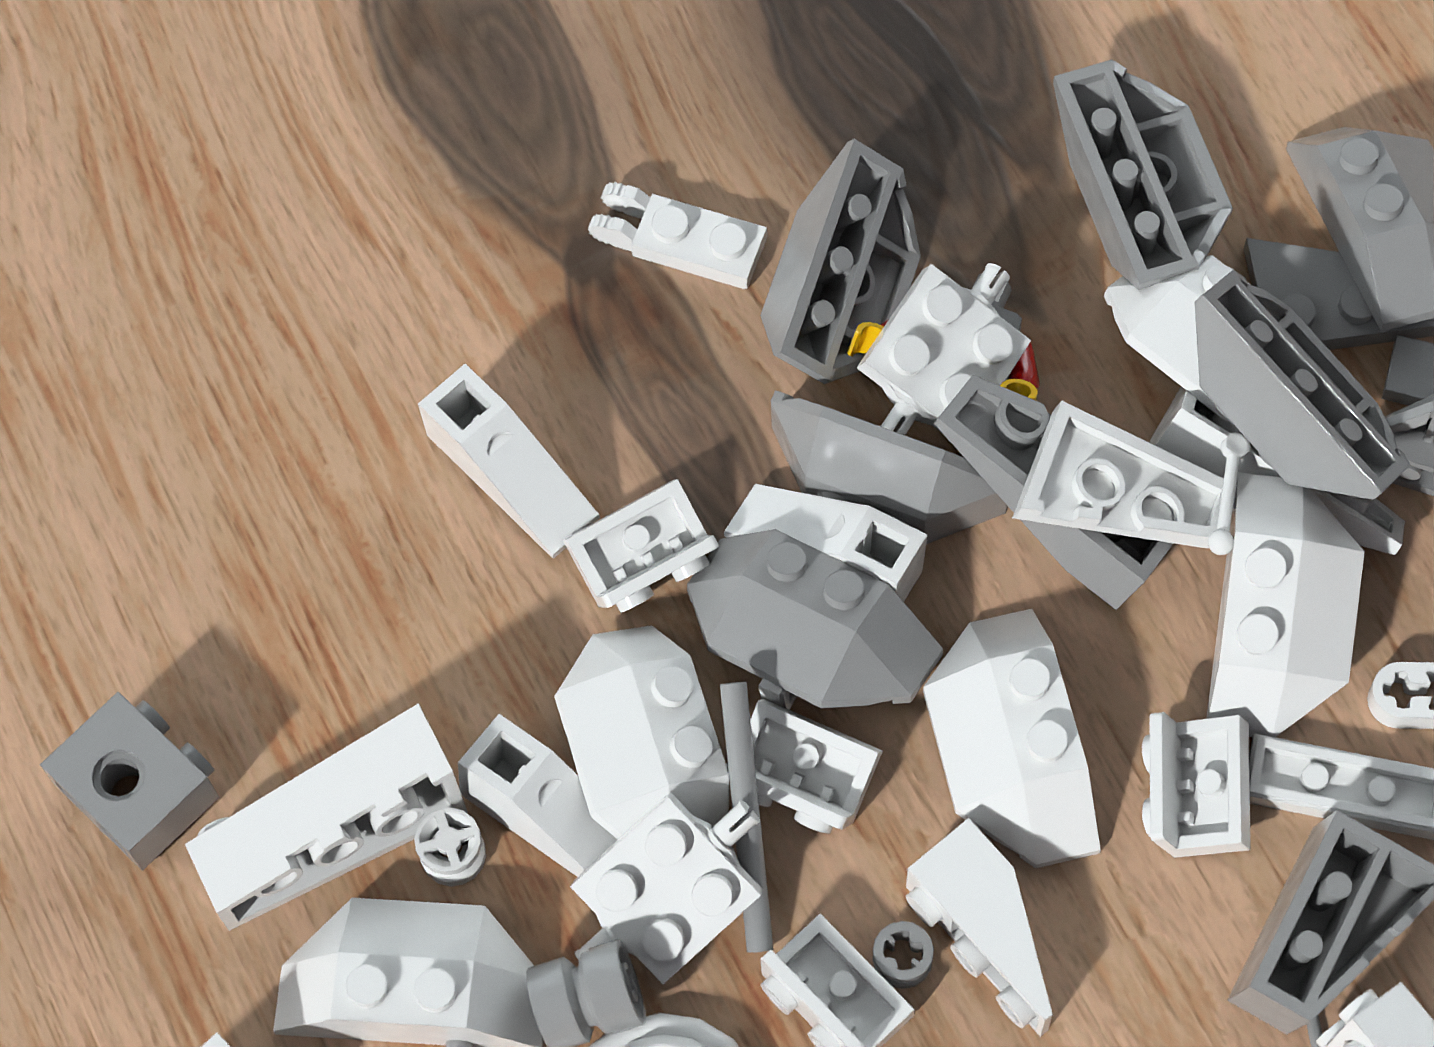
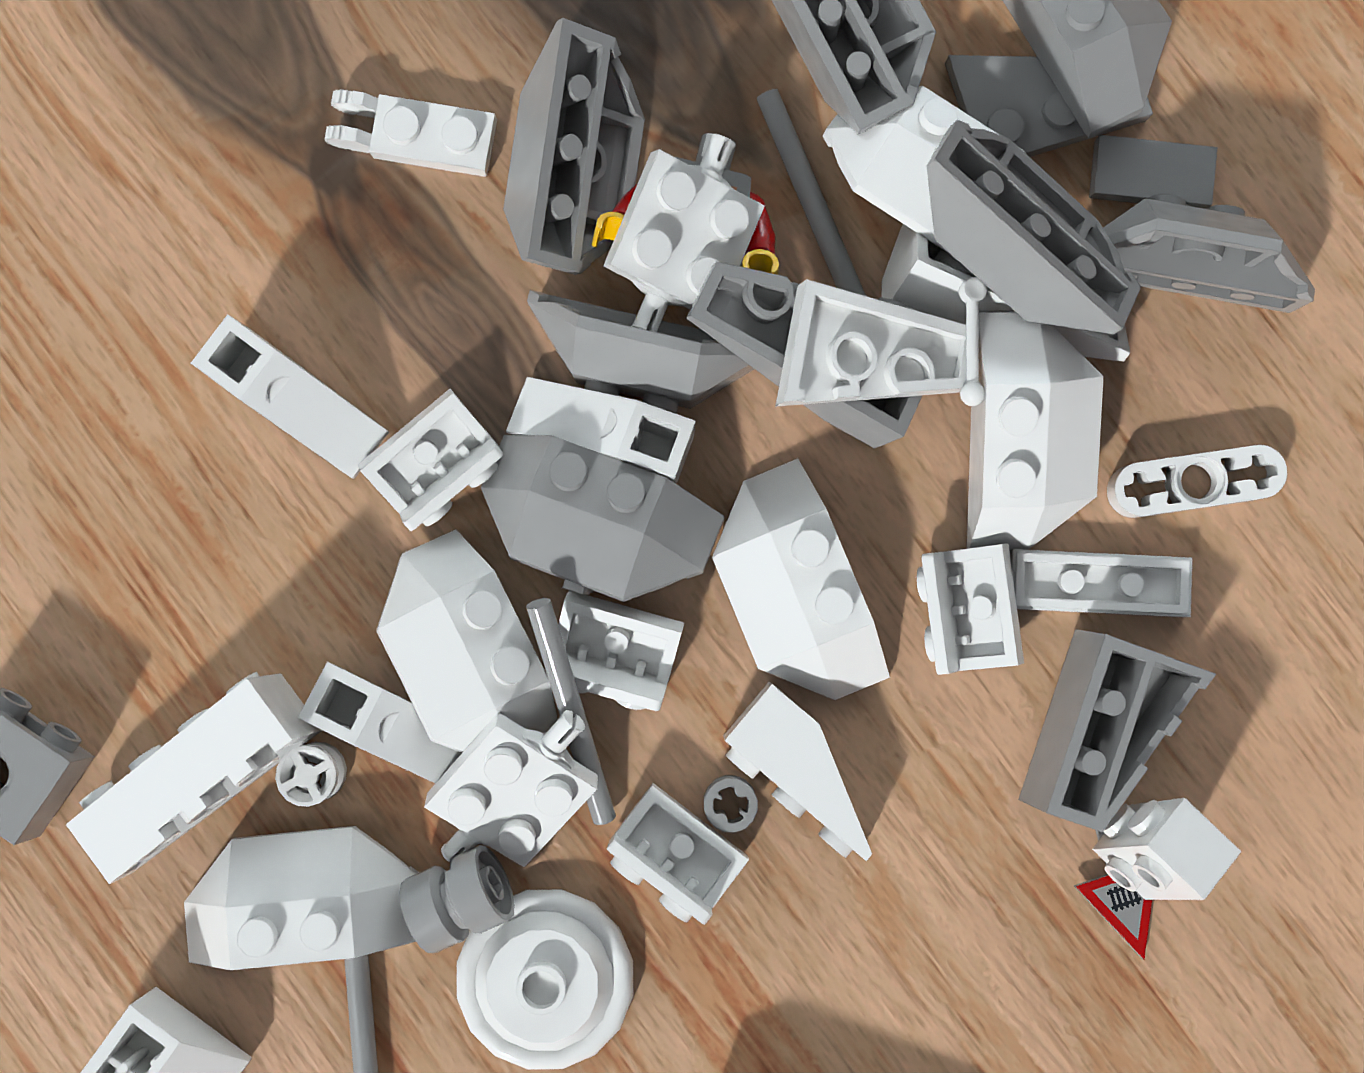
camera: 10 degrees left, 20 degrees up
none -> light grey bar [756,89,866,296]

